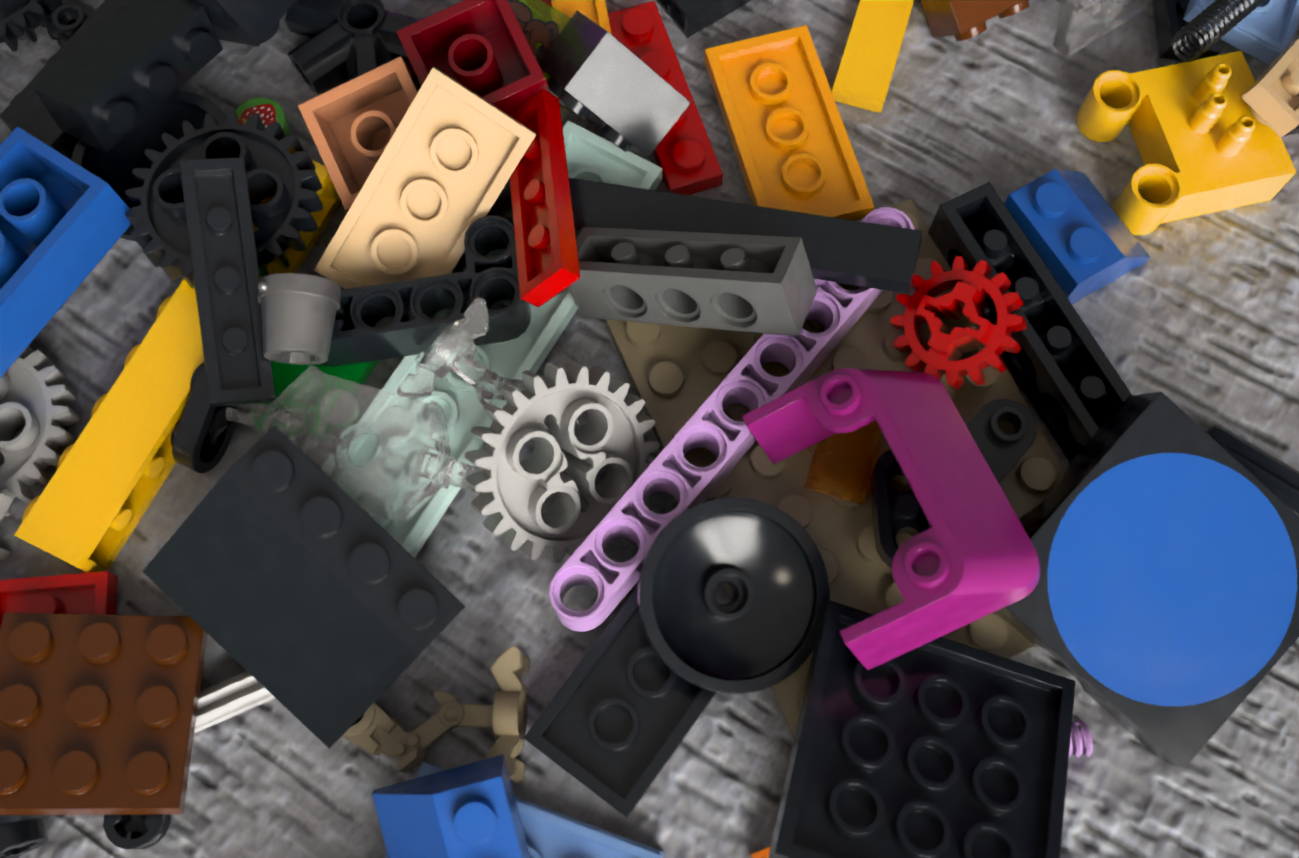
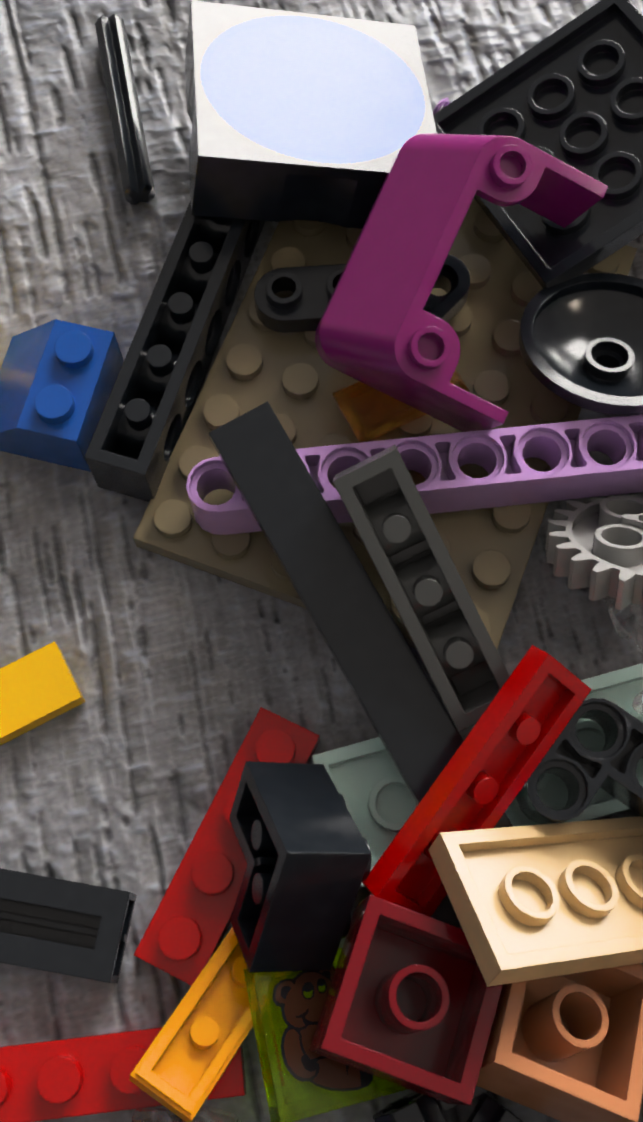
camera: 135 degrees left, 0 degrees up
light orange plate [704,25,875,221] -> none
red gear [890,256,1027,389] -> none

